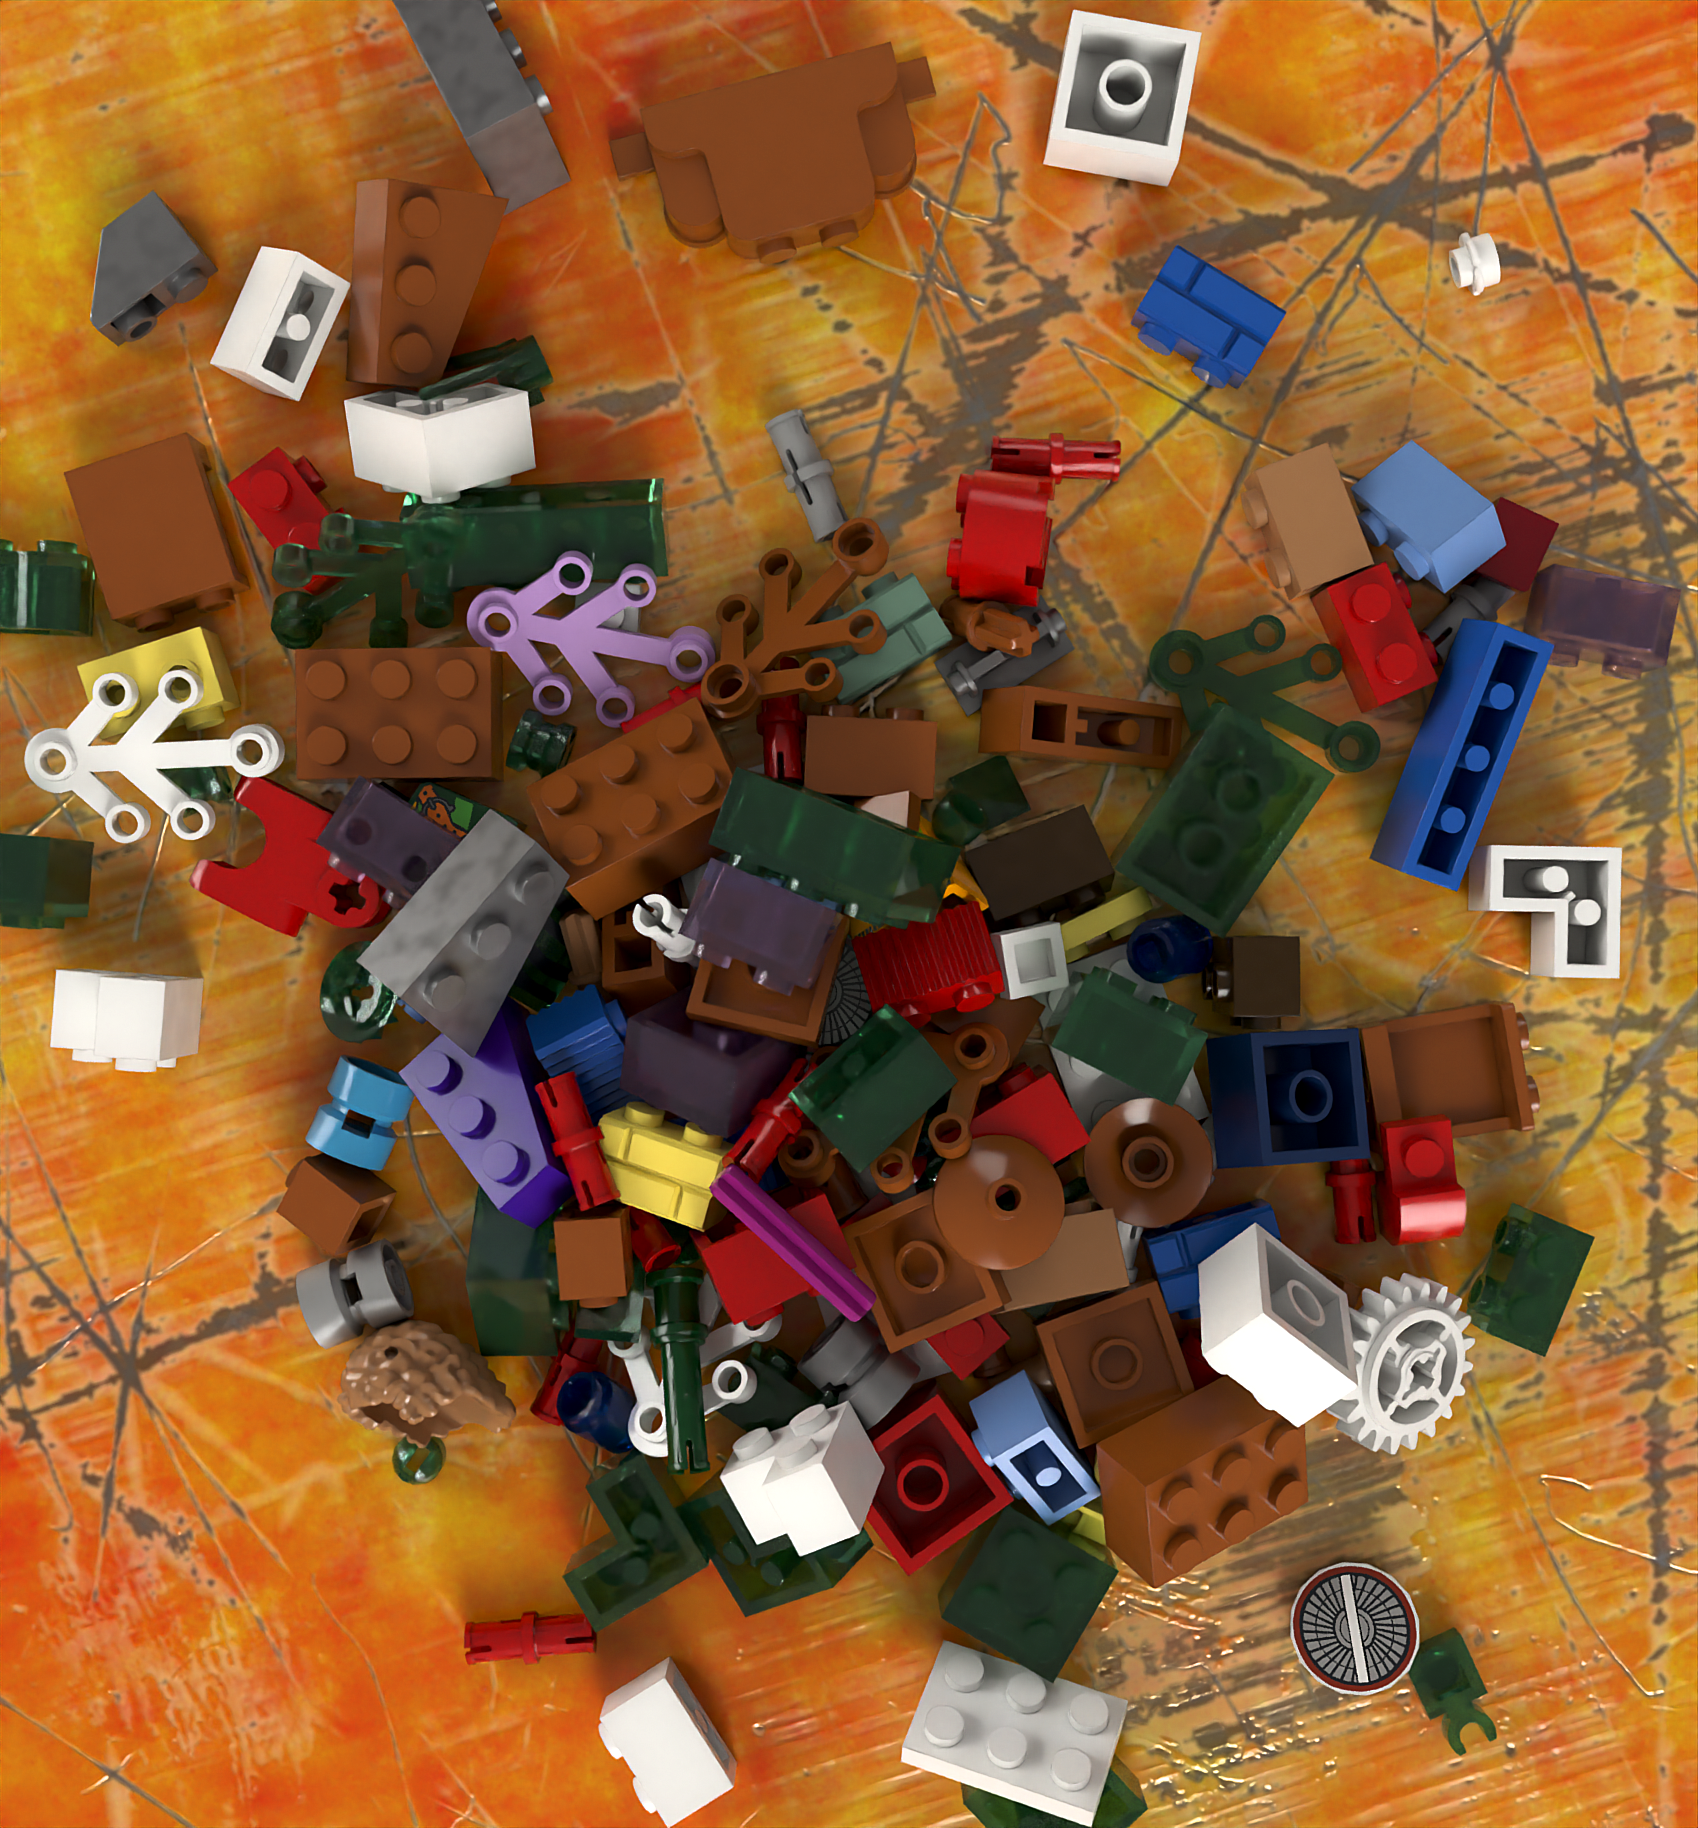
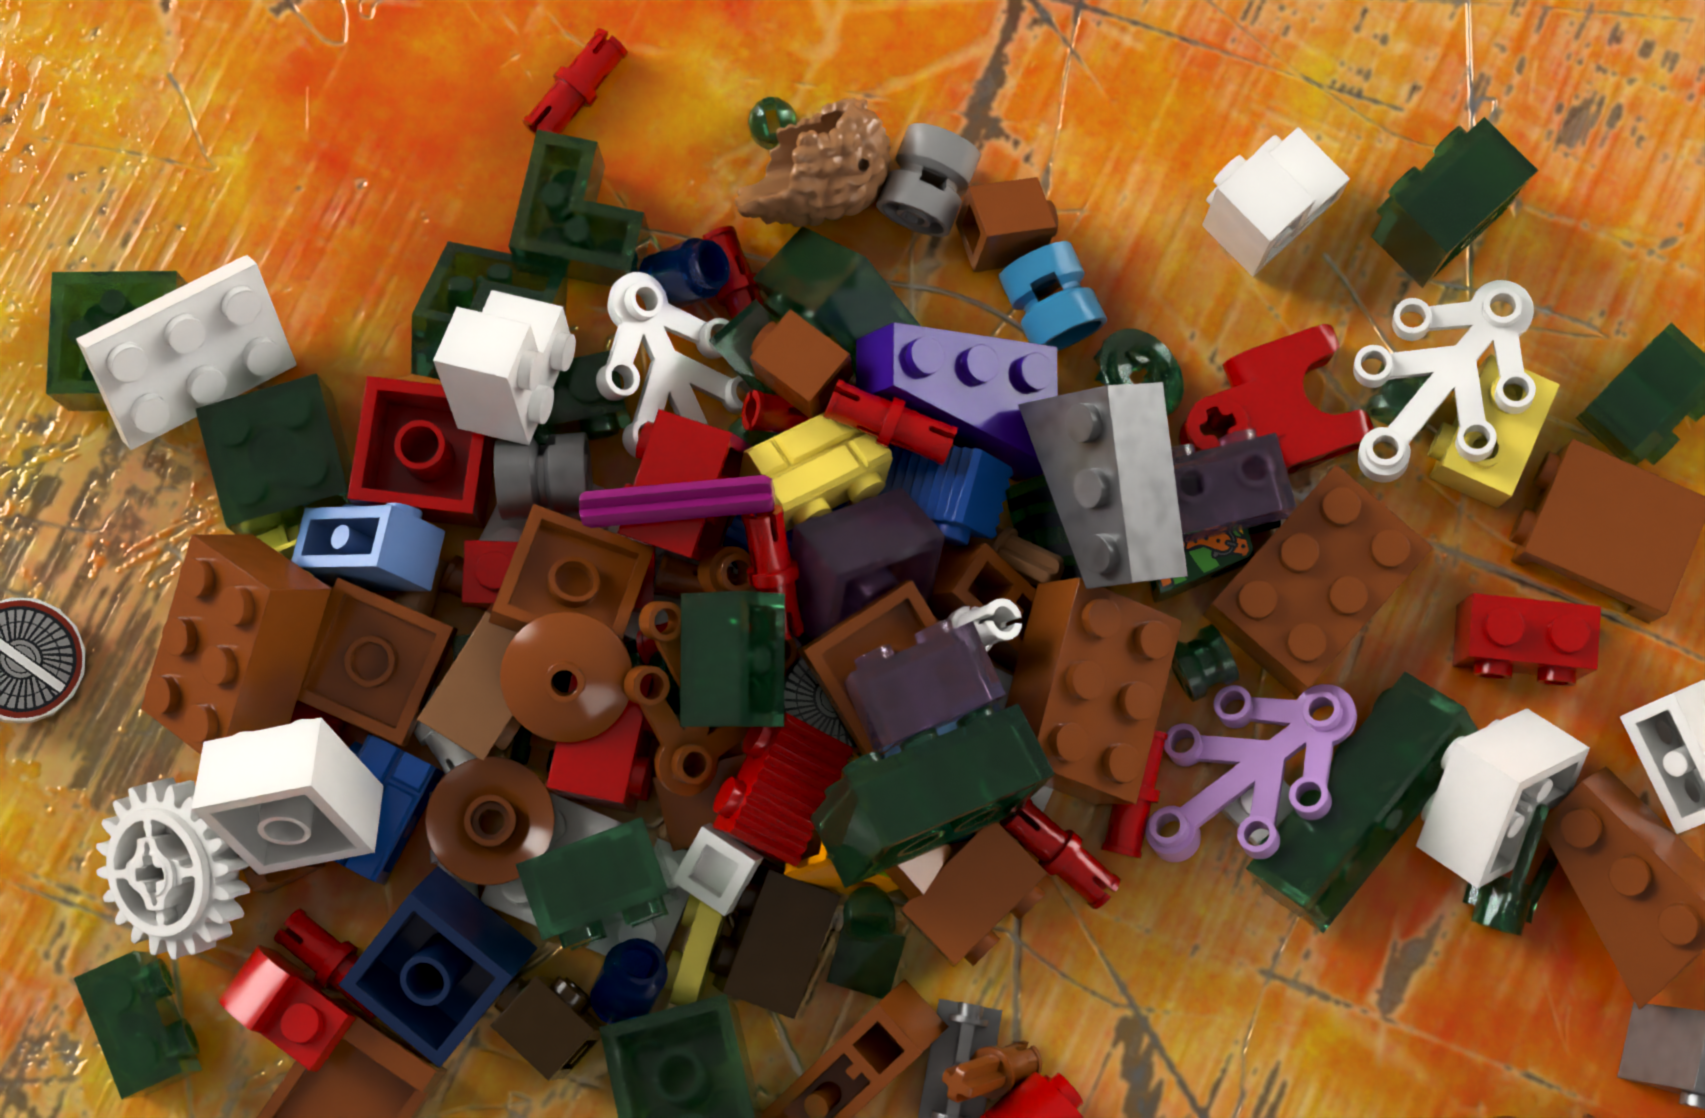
camera: 140 degrees right, 10 degrees down
clear green plant [271,503,470,650] -> none
white brick [598,1656,737,1828] -> none
dark green pin [645,1267,710,1475] -> none
dark orange plant [701,517,889,723] -> none
light grey pin [765,409,849,543] -> none
sand green brick [808,571,952,706] -> none

